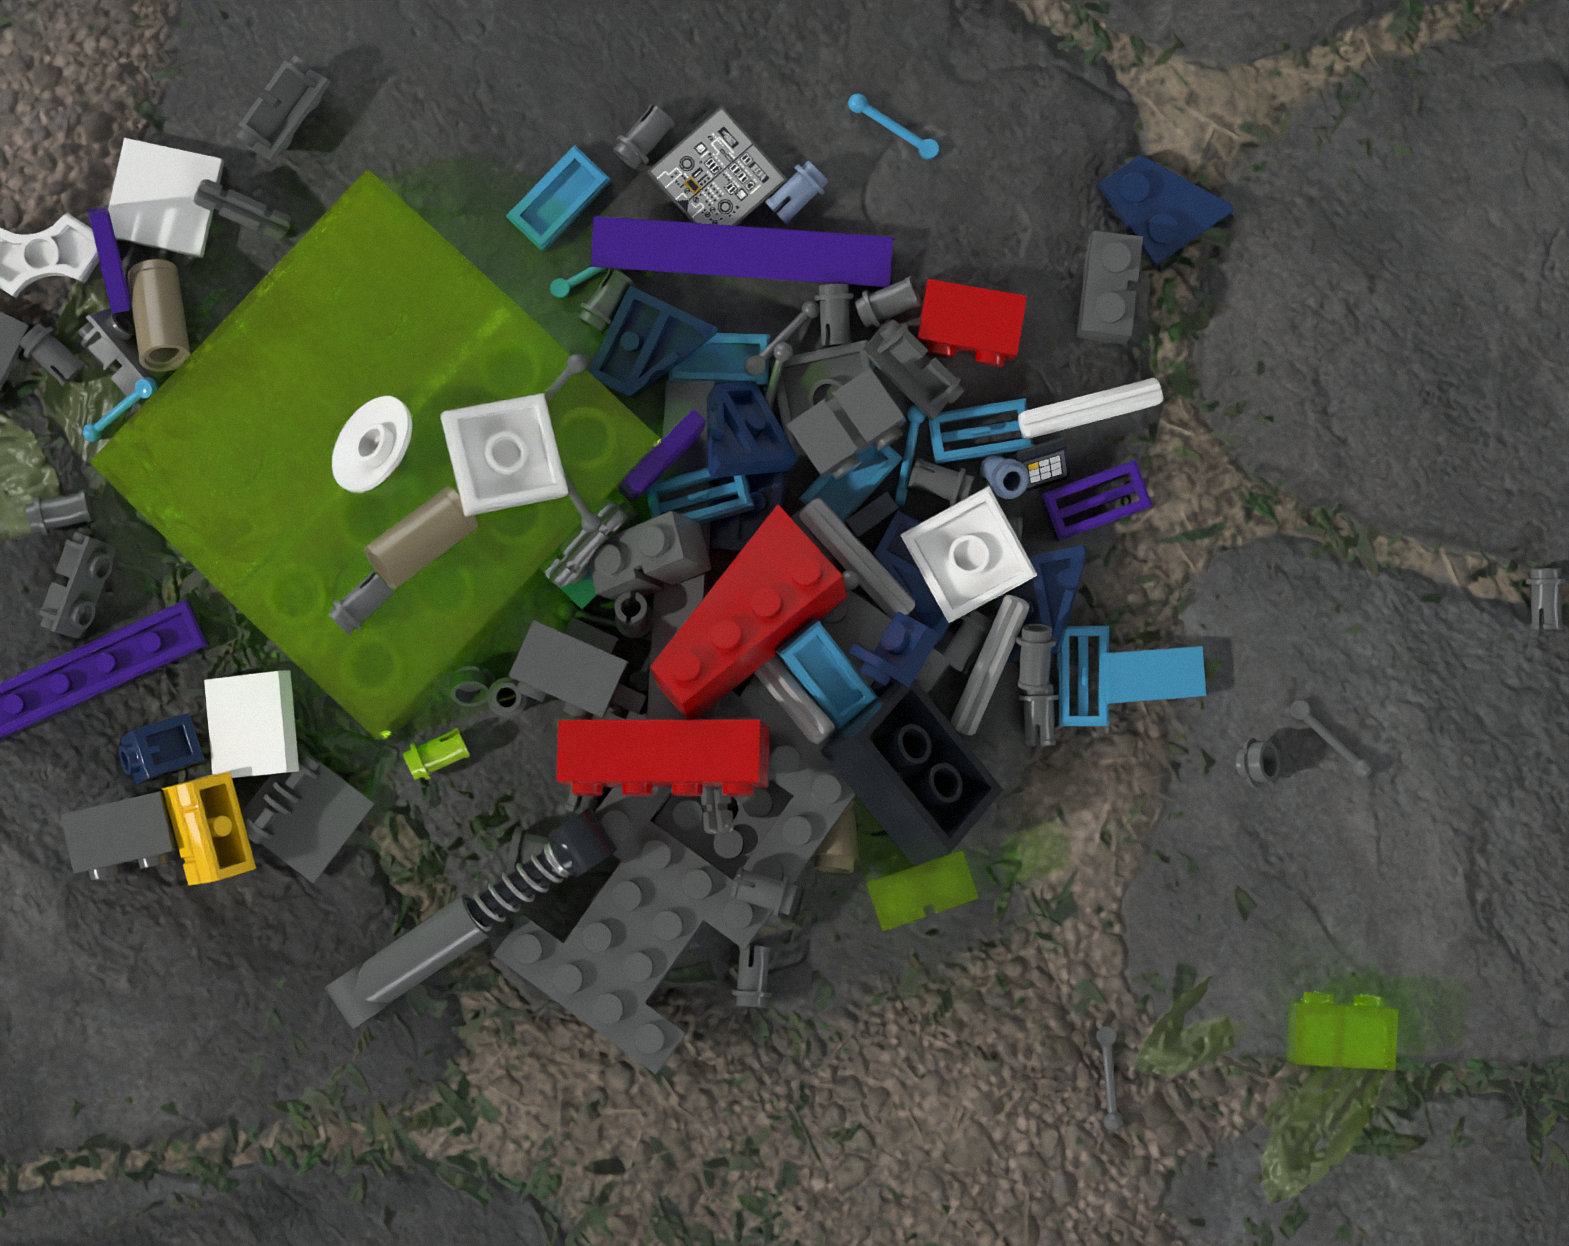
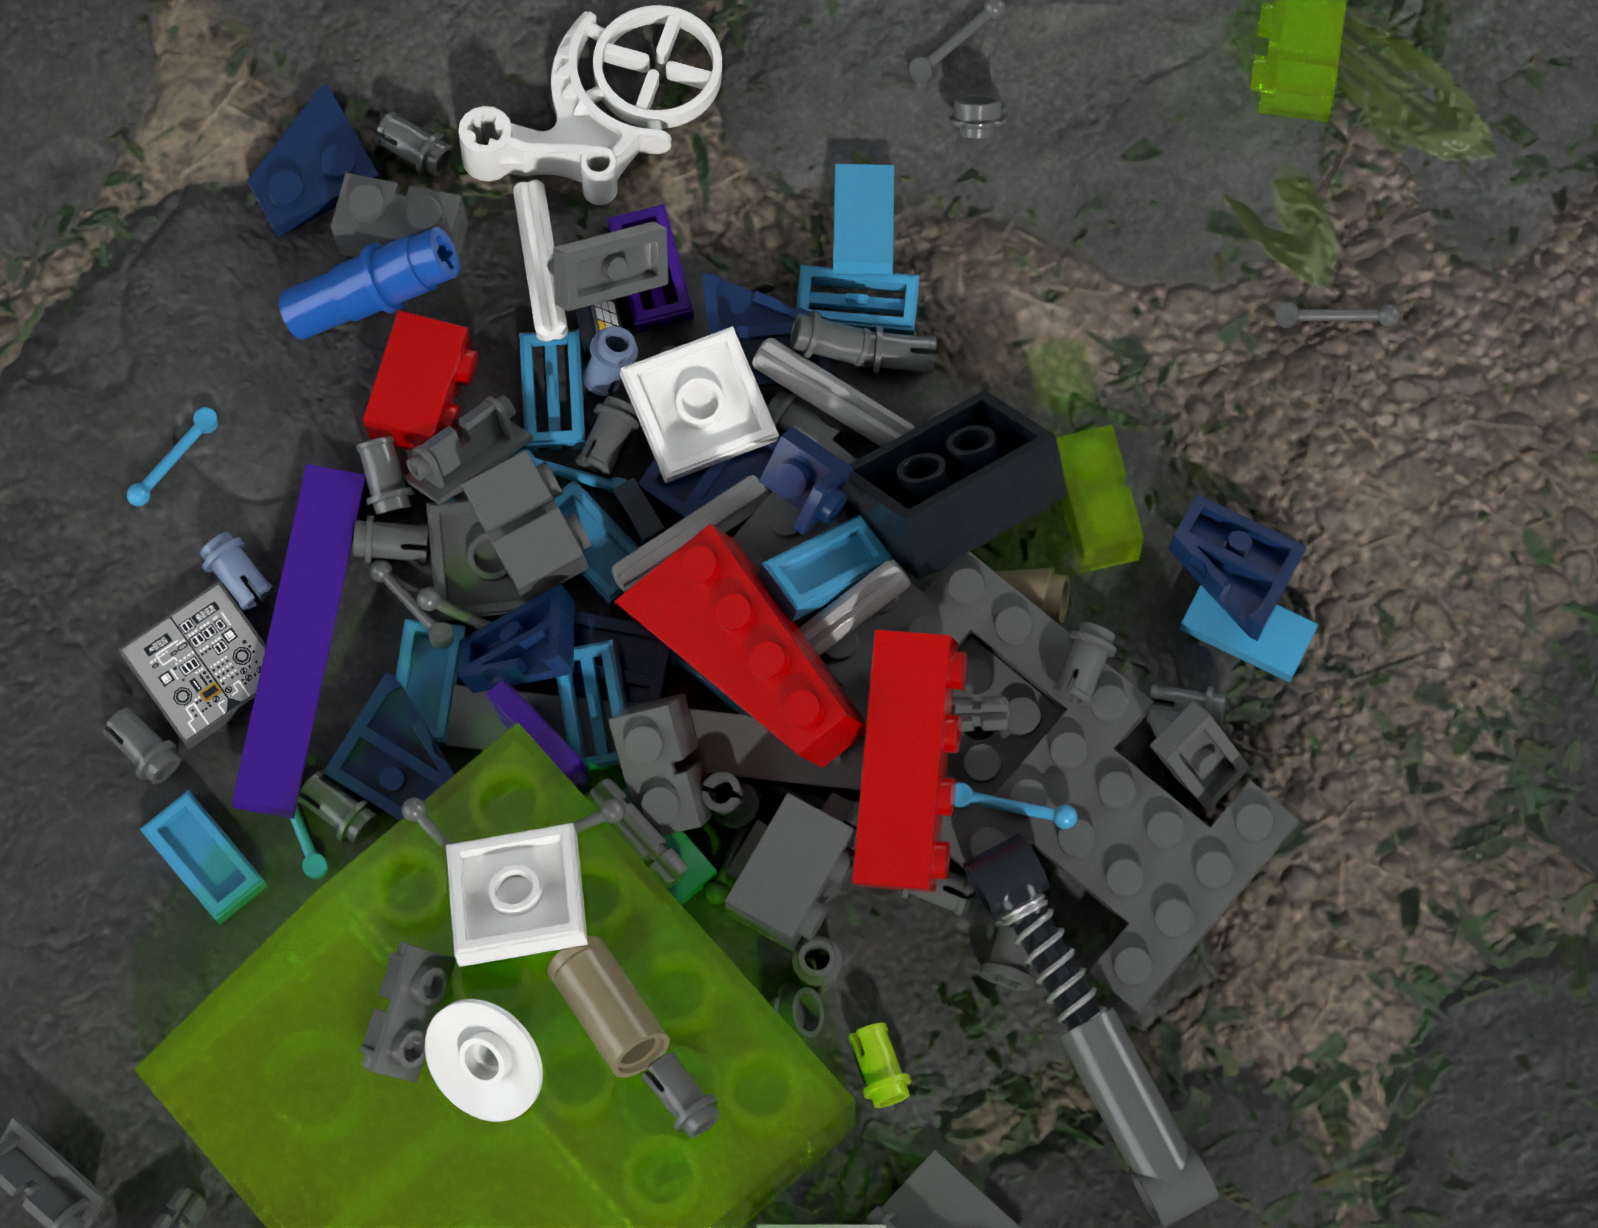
camera: 75 degrees left, 15 degrees down
none -> blue piece [279,227,460,340]
none -> dark grey hinge [358,941,456,1083]
none -> dark grey pin [374,111,454,177]
none -> white piece [458,5,722,205]
none -> dark grey tile [547,222,668,311]
none -> dark azure hinge [954,783,1078,829]
none -> dark grey tile [1148,700,1250,812]
none -> dark blue wing [1168,494,1307,641]
none -> dark azure tile [1179,585,1318,683]

